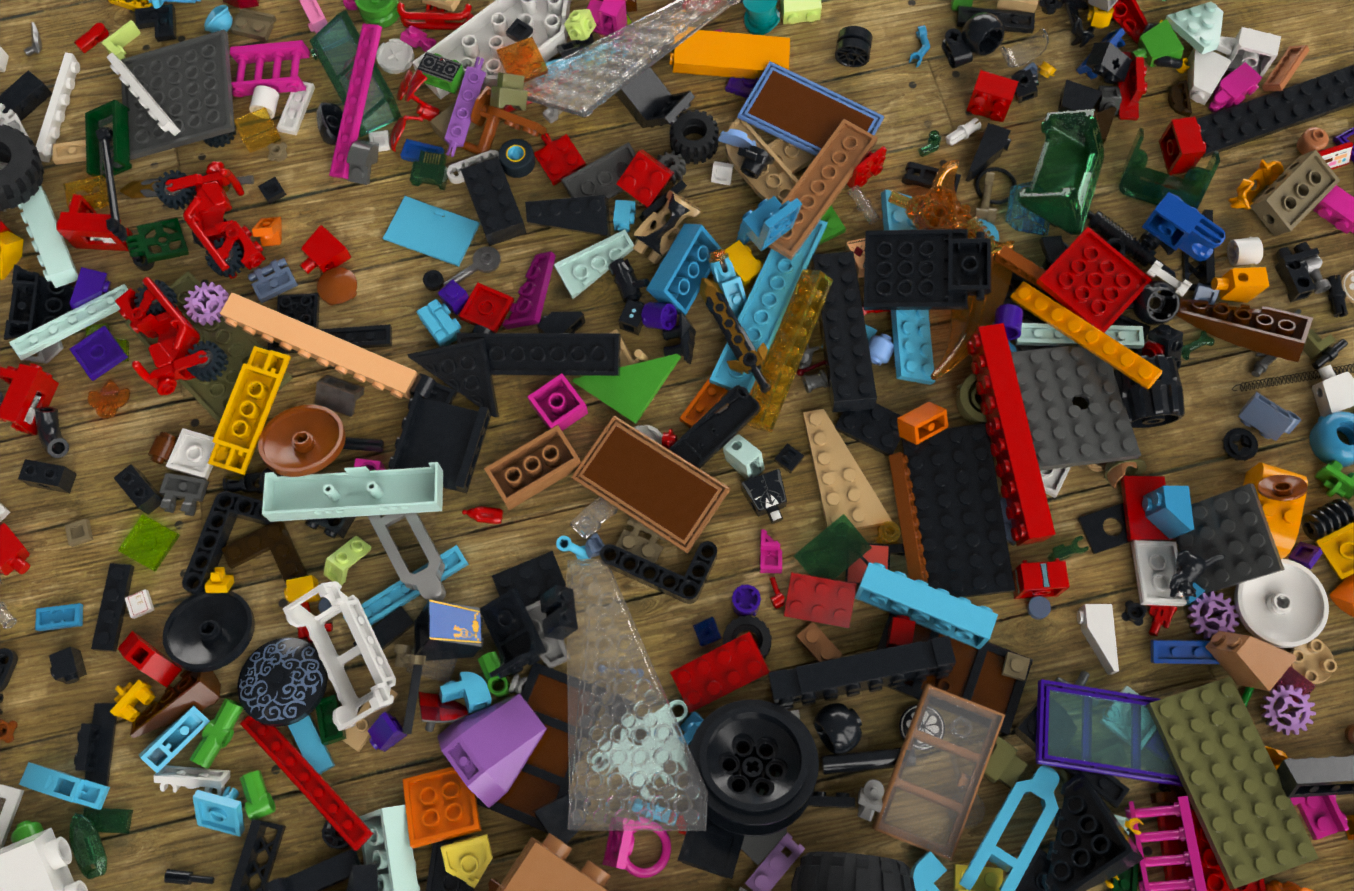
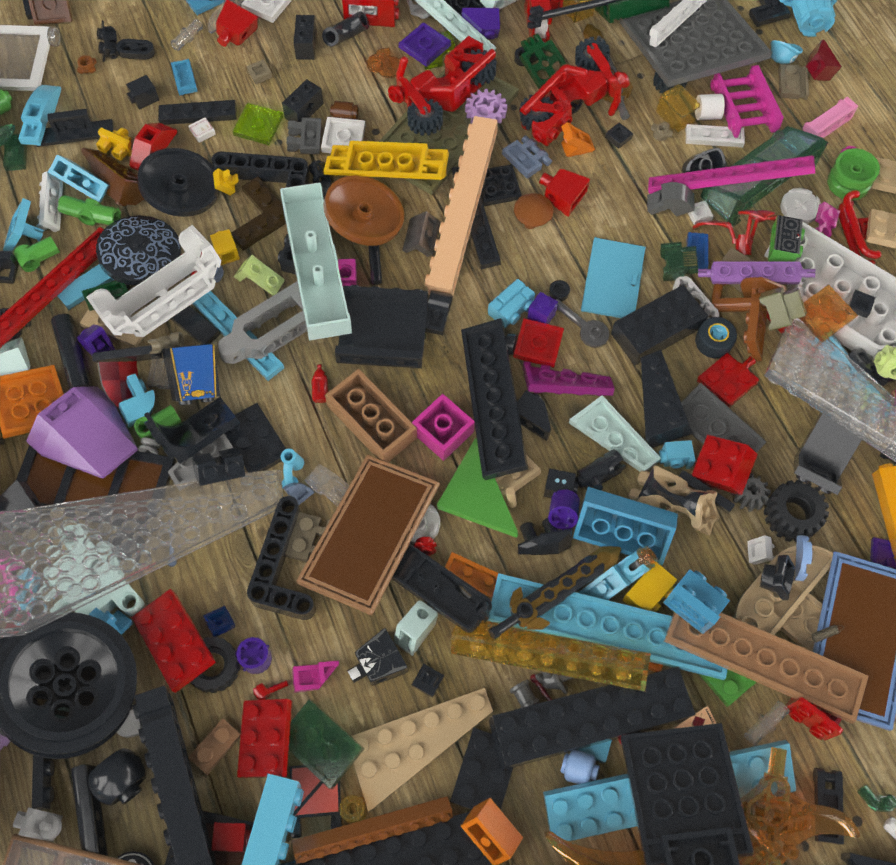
camera: 75 degrees right, 5 degrees down
black tile [407,338,499,418] -> none
none -> black brick [50,314,93,389]
none -> dark tan piece [806,625,844,643]

